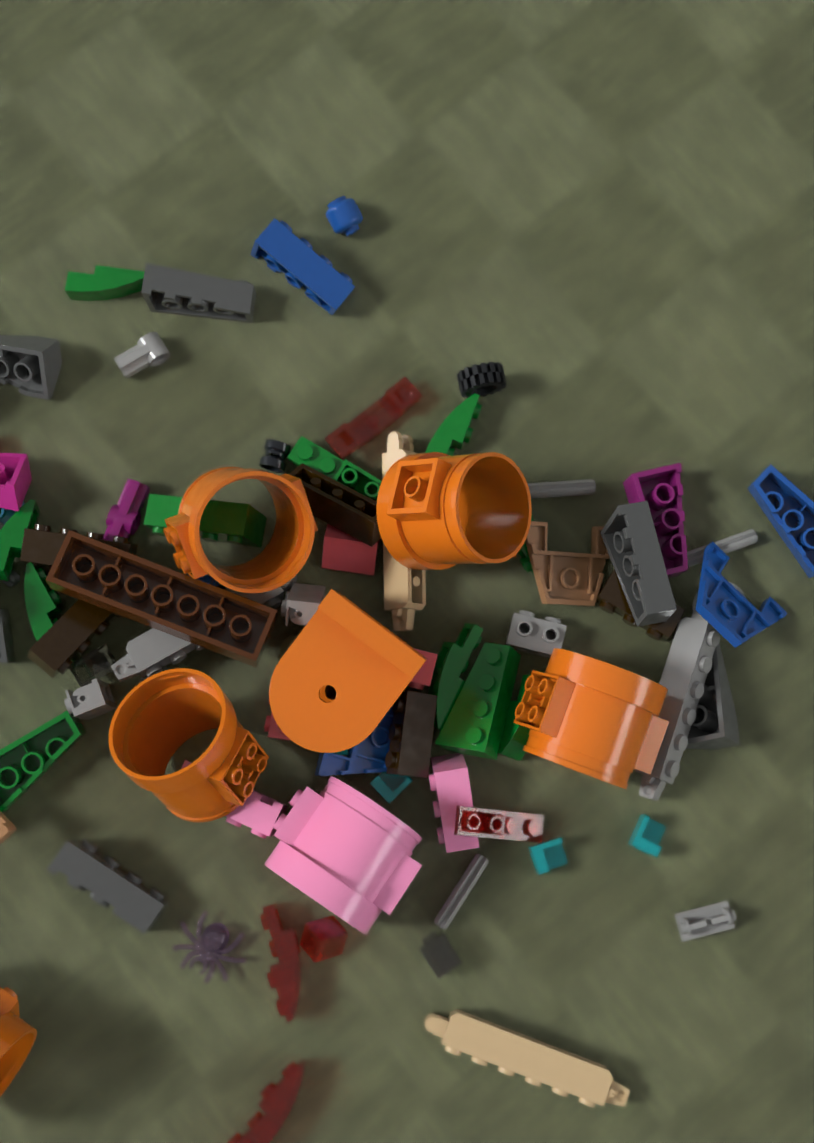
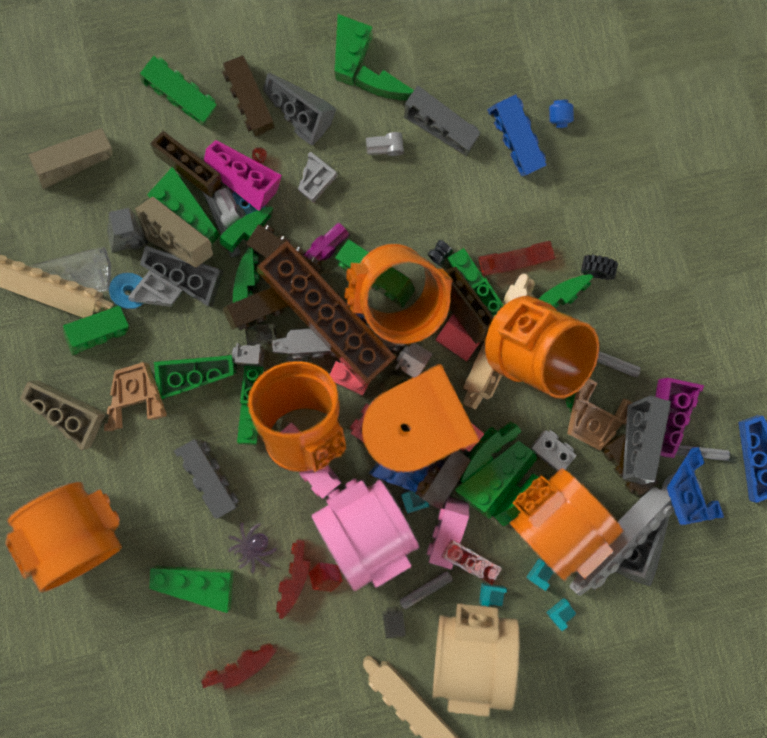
camera: 20 degrees right, 5 degrees up
light grey hinge [674,900,736,942] -> none
none -> green wedge [149,566,234,613]
none -> green slope [237,366,264,445]
none -> light grey wing [298,151,338,203]
none -> coral brick [330,361,370,397]
none -> green wedge [335,14,373,86]
none -> tan cylinder [433,604,519,716]
none -> teal panel [526,558,554,591]

